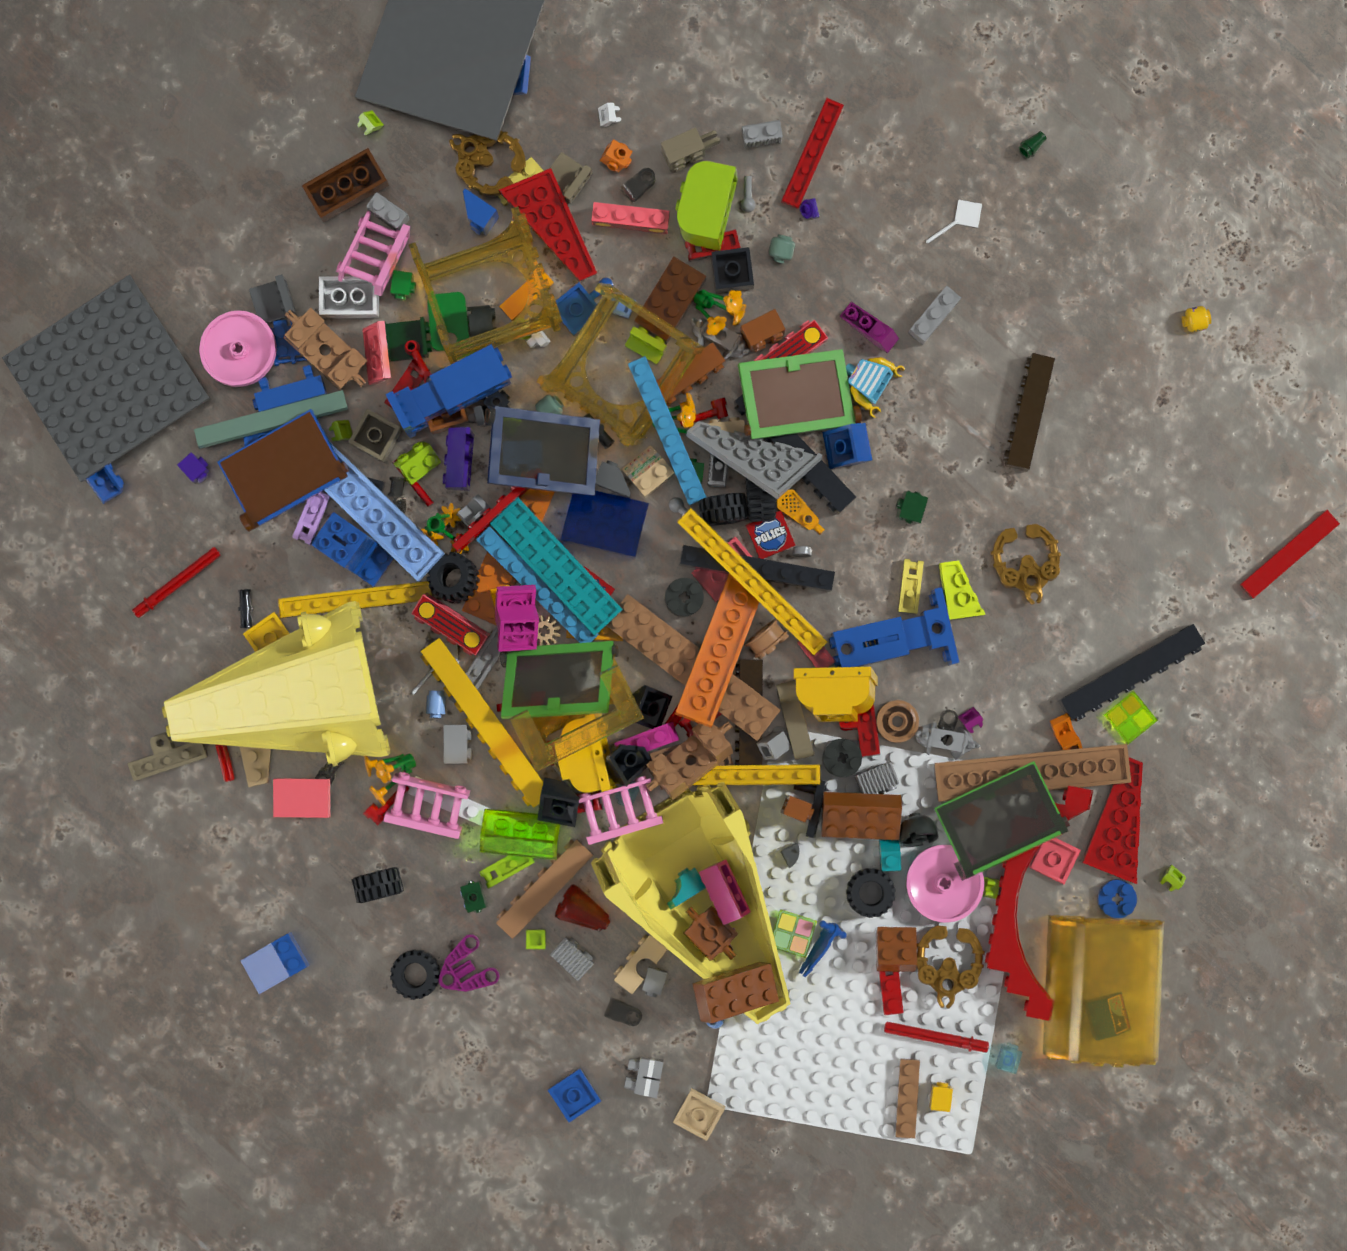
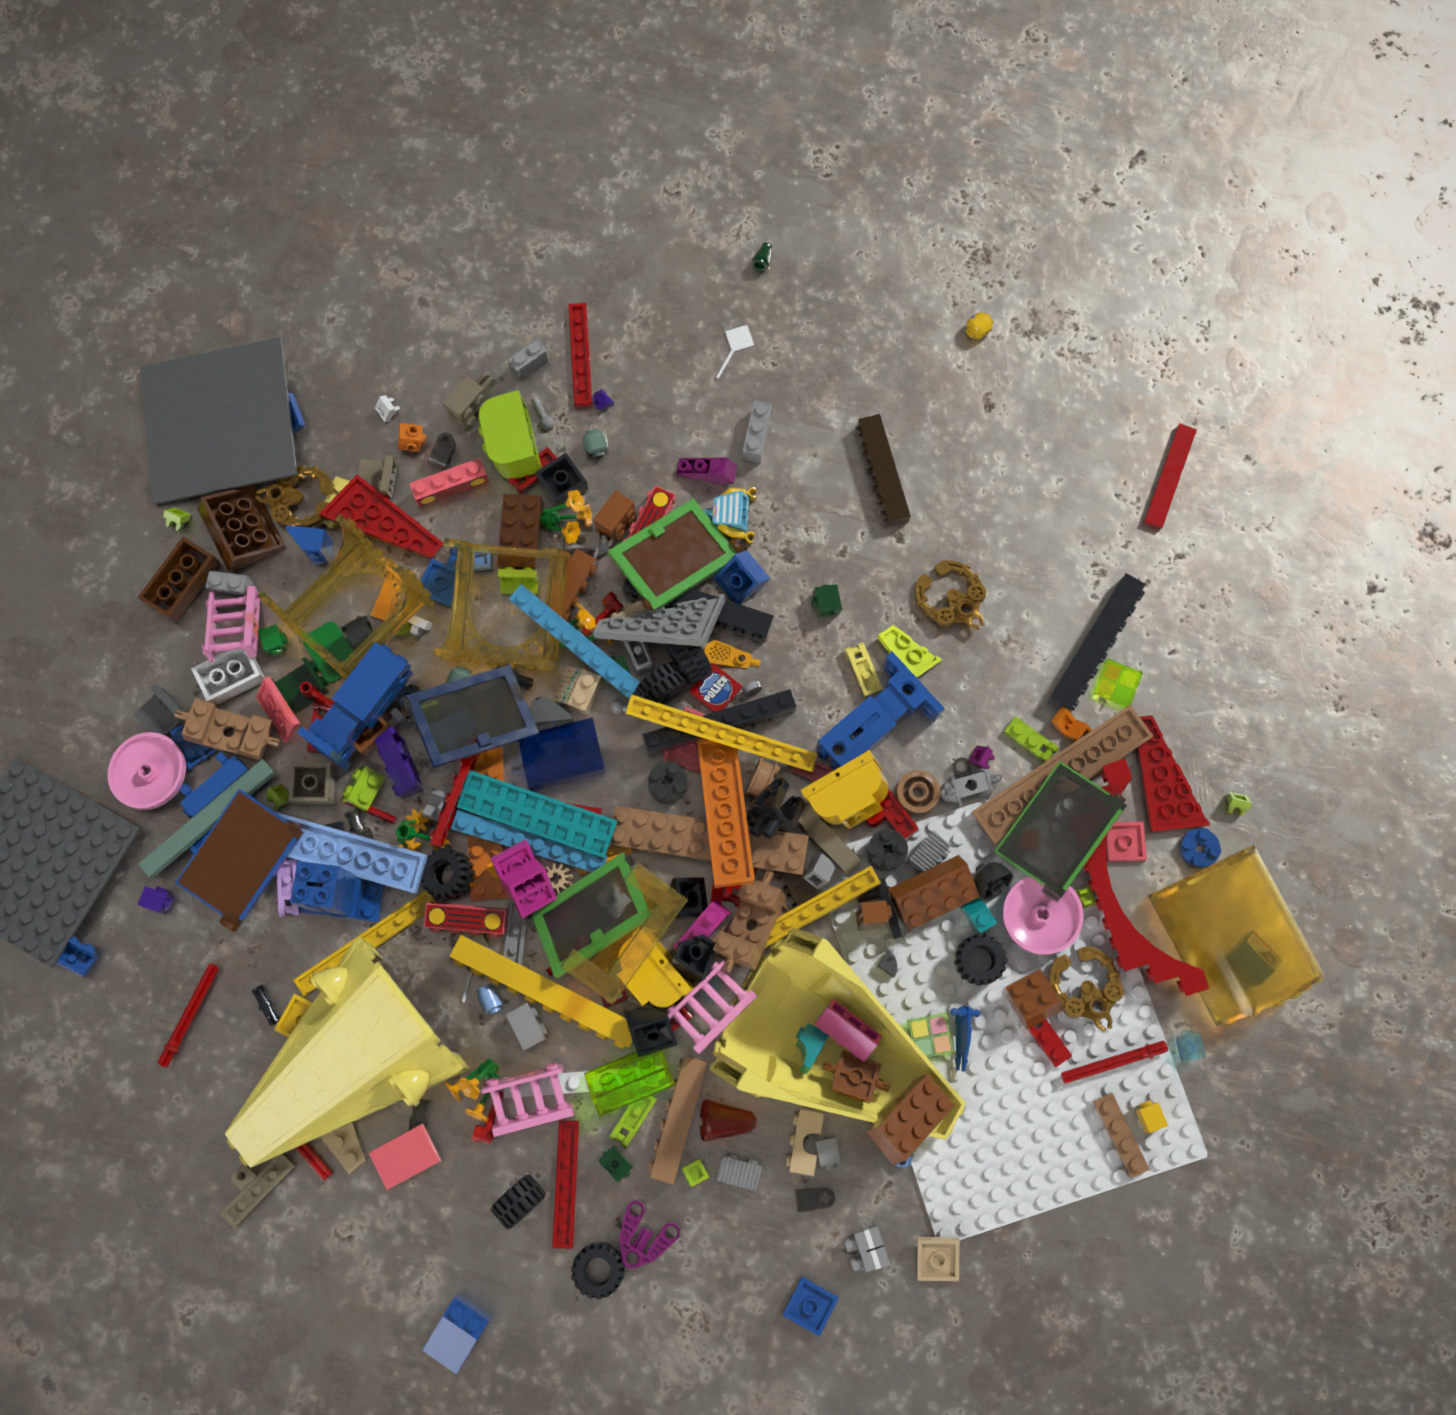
camera: 30 degrees left, 10 degrees down
none -> reddish brown slope [197,484,285,572]
none -> red tile [552,1120,580,1249]
none -> black piece [749,777,805,839]
none -> lime plate [1003,716,1059,763]

